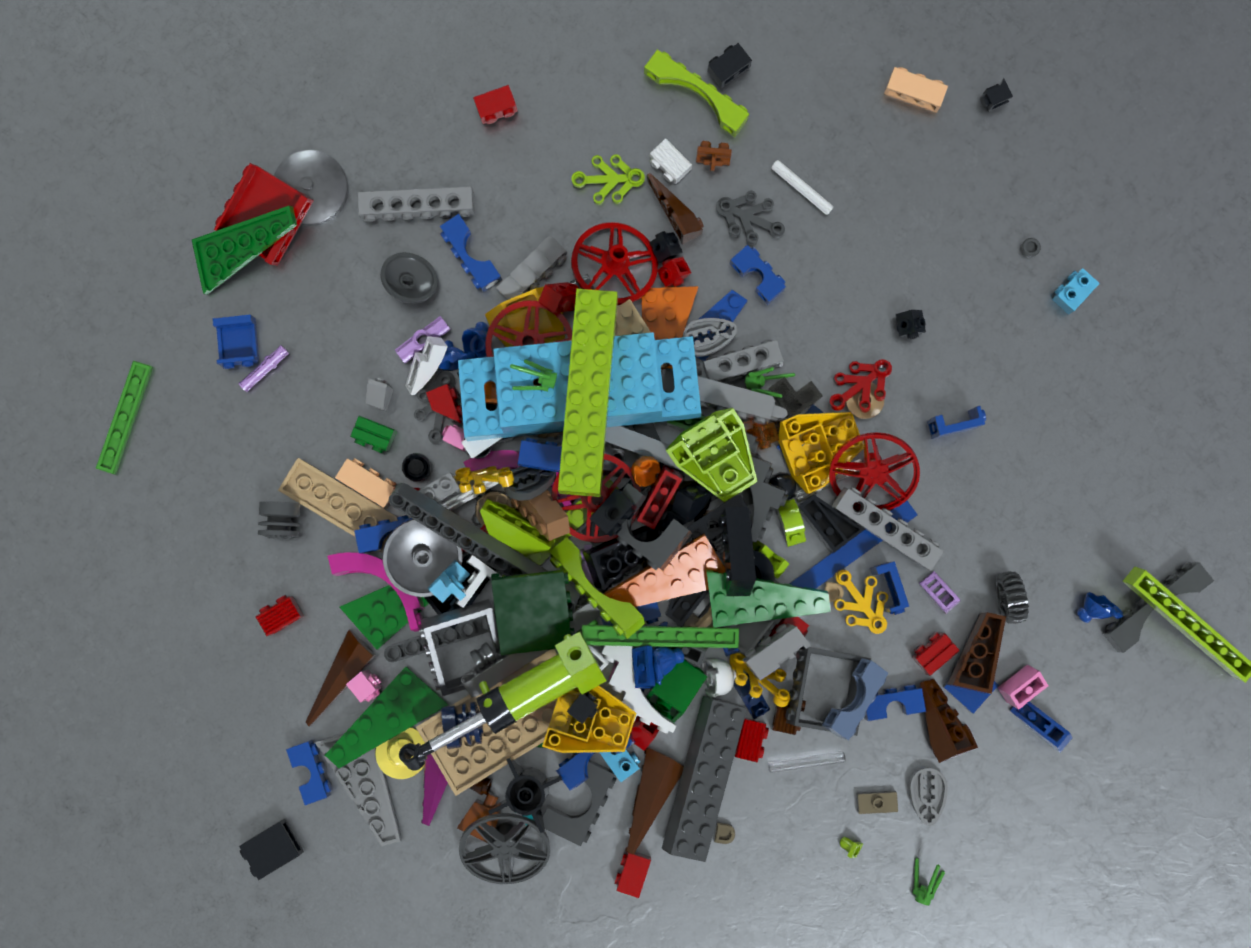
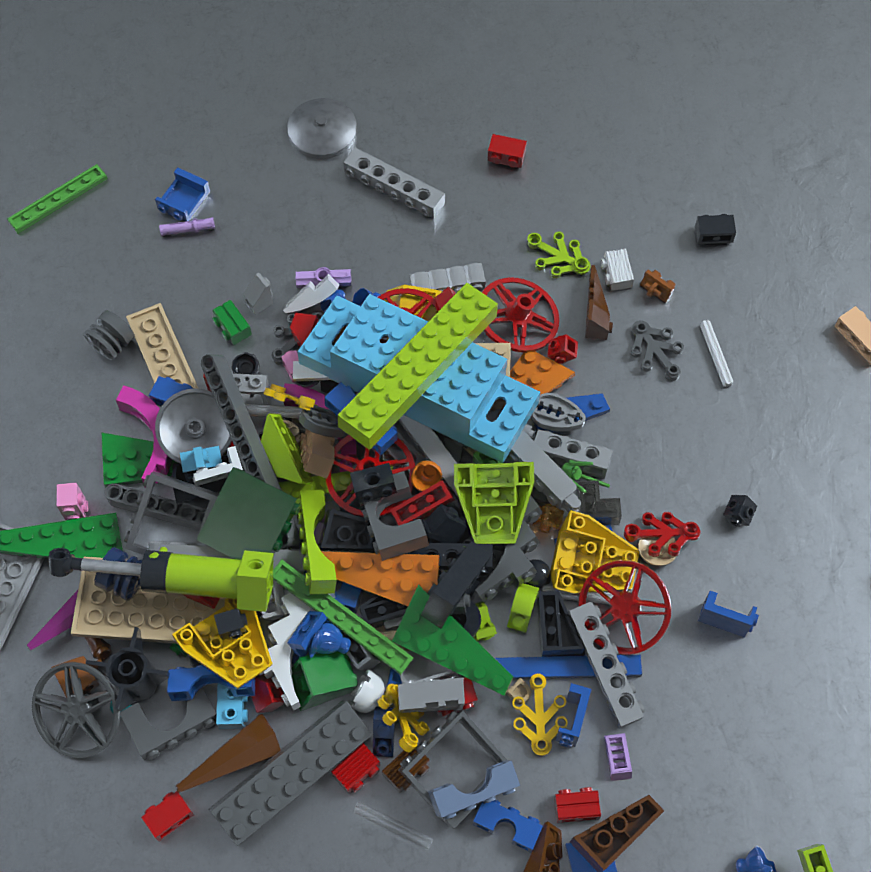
camera: 30 degrees right, 20 degrees down
green wing [192,206,297,295] -> none
red panel [214,163,314,266] -> none
red brick [255,595,304,636] -> none
reddish brown wedge [306,629,376,727] -> none
light nougat brick [335,458,396,509] -> none
light yellow hat [375,728,425,779] -> none
dark grey dish [380,252,437,303] -> none
blue arch [440,214,502,292] -> none
dark grey wheel [470,642,497,669] -> none
bright green plant [510,359,557,392] -> none
lime arch [644,49,749,137] -> none
black brick [649,231,683,263] -> none
dark tan tile [714,822,735,844] -> none
blue arch [730,245,786,305] -> none
dark grey gear [995,571,1029,624] -> none

